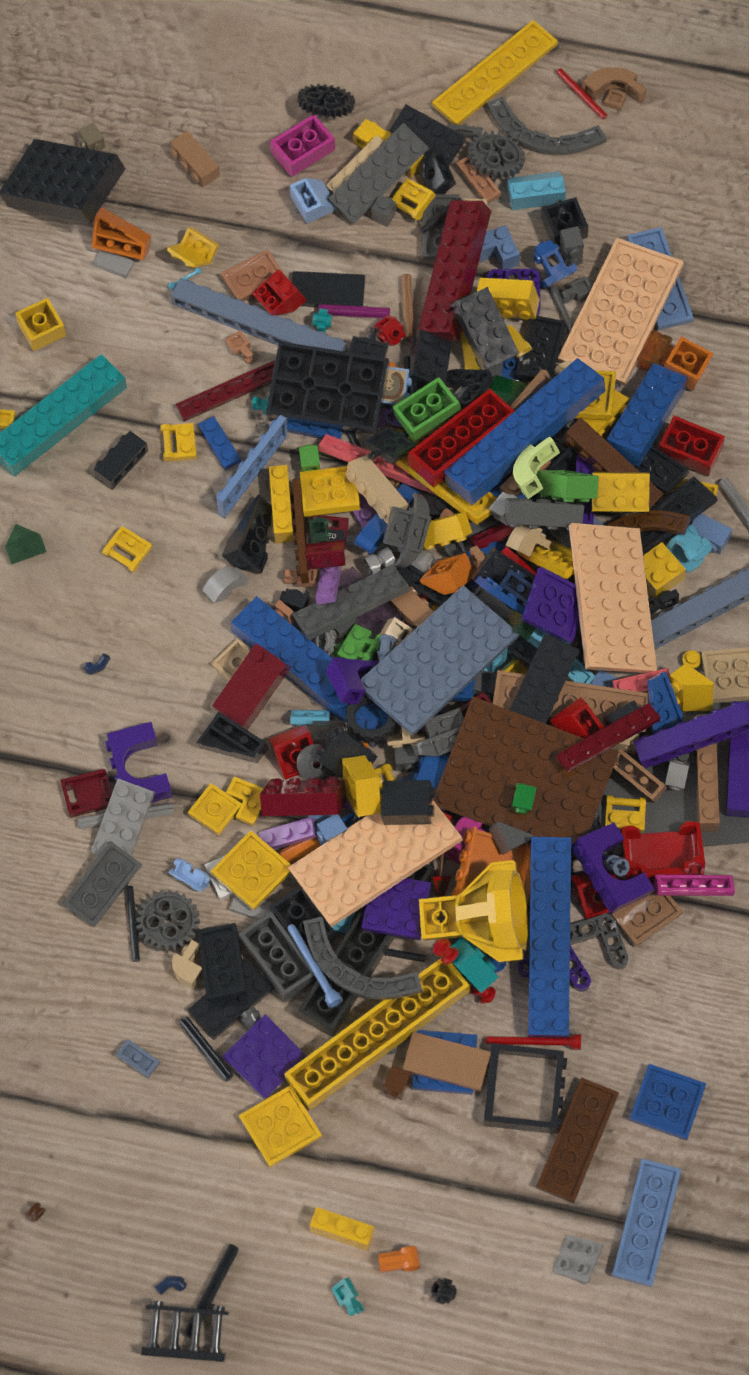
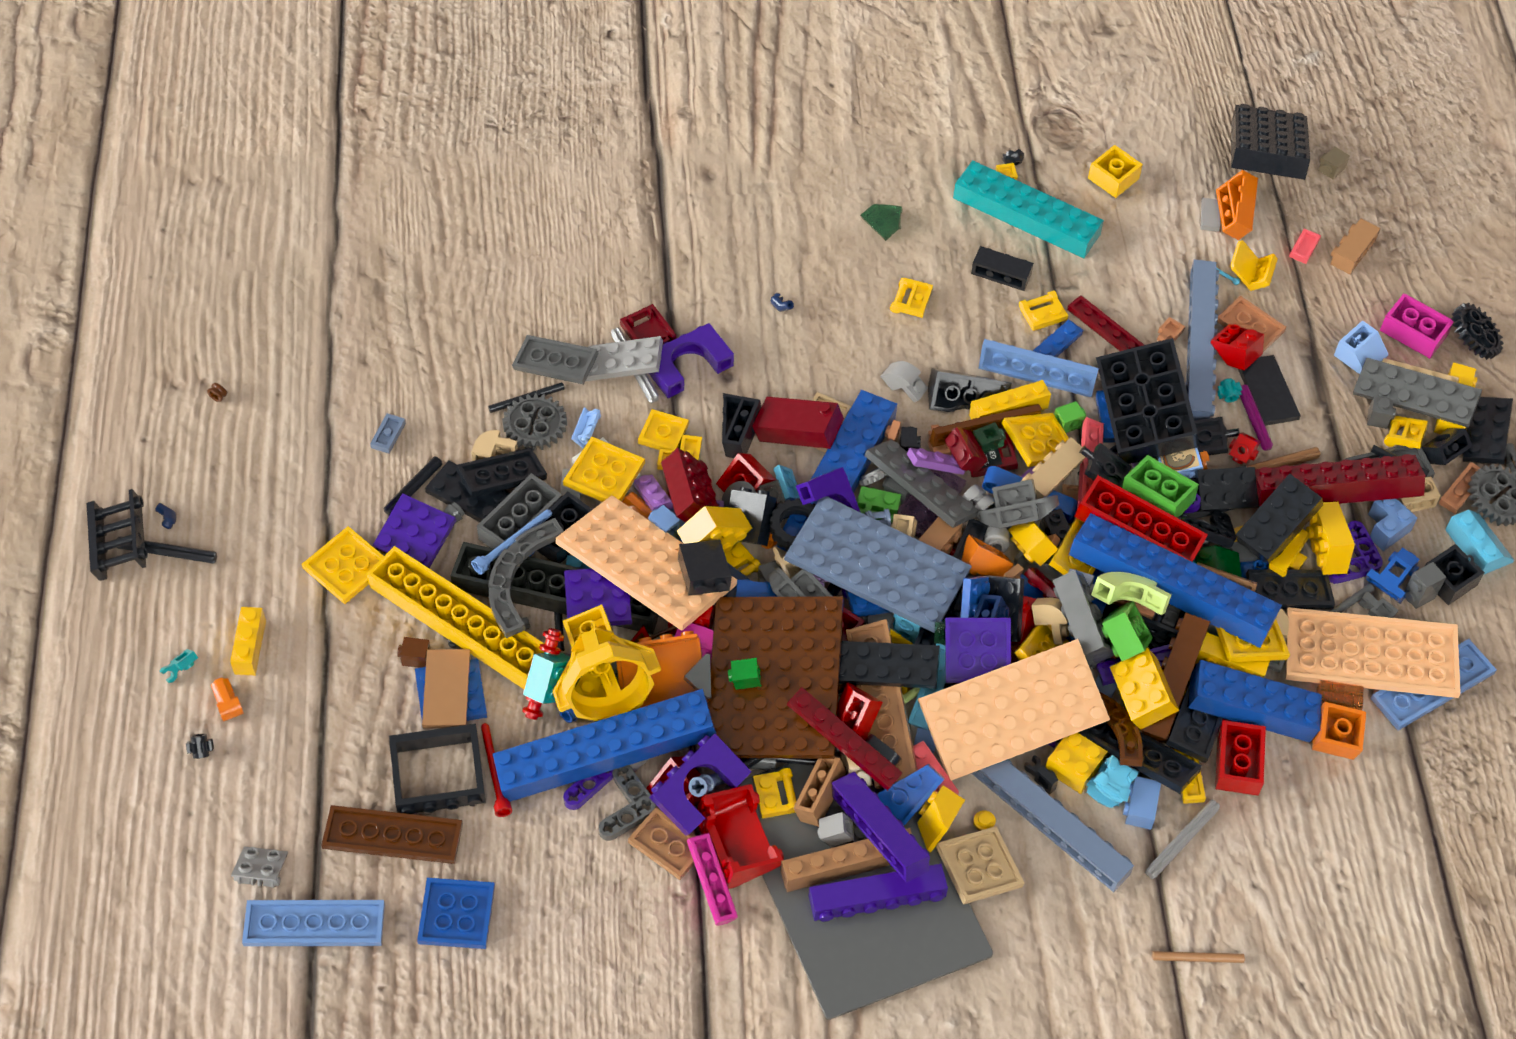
camera: 70 degrees right, 10 degrees down
none -> coral tile [1289,229,1321,264]

